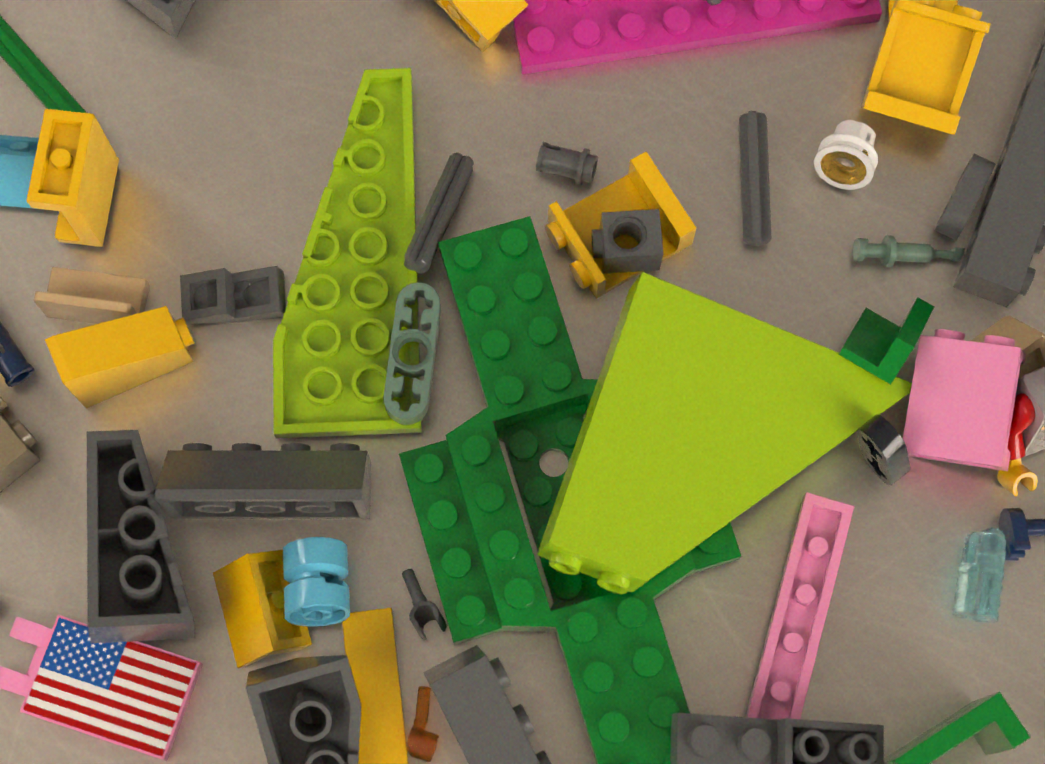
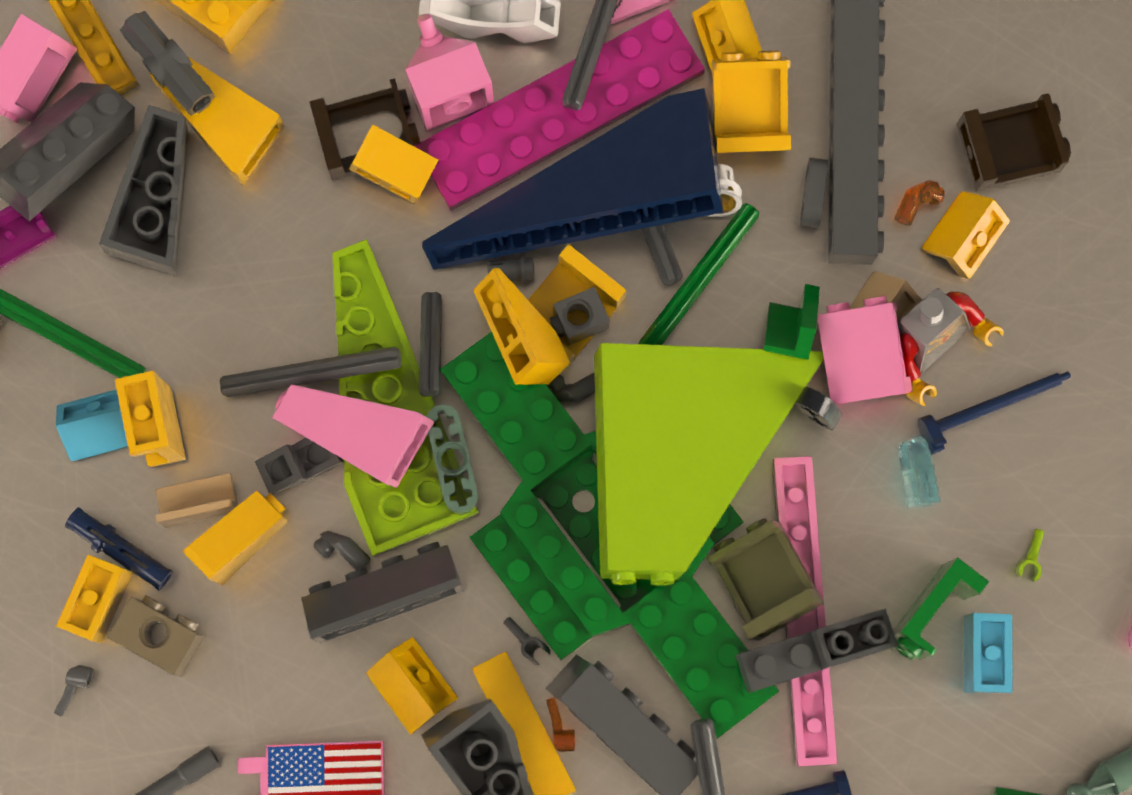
camera: 20 degrees left, 5 degrees up
dark grey wedge [87,430,195,644] -> none
medium azure wheel [283,537,350,627] -> none
sand green piece [853,235,965,267] -> none
none -> dark grey axle [220,347,402,397]
none -> bright pink slope [272,384,434,488]
none -> dark grey arm [314,531,371,570]
none -> dark blue slope [422,88,723,270]
none -> yellow slope [473,268,571,385]
none -> dark grey arm [546,373,595,403]
none -> green axle [639,203,759,345]
none -> olive panel [707,518,825,641]

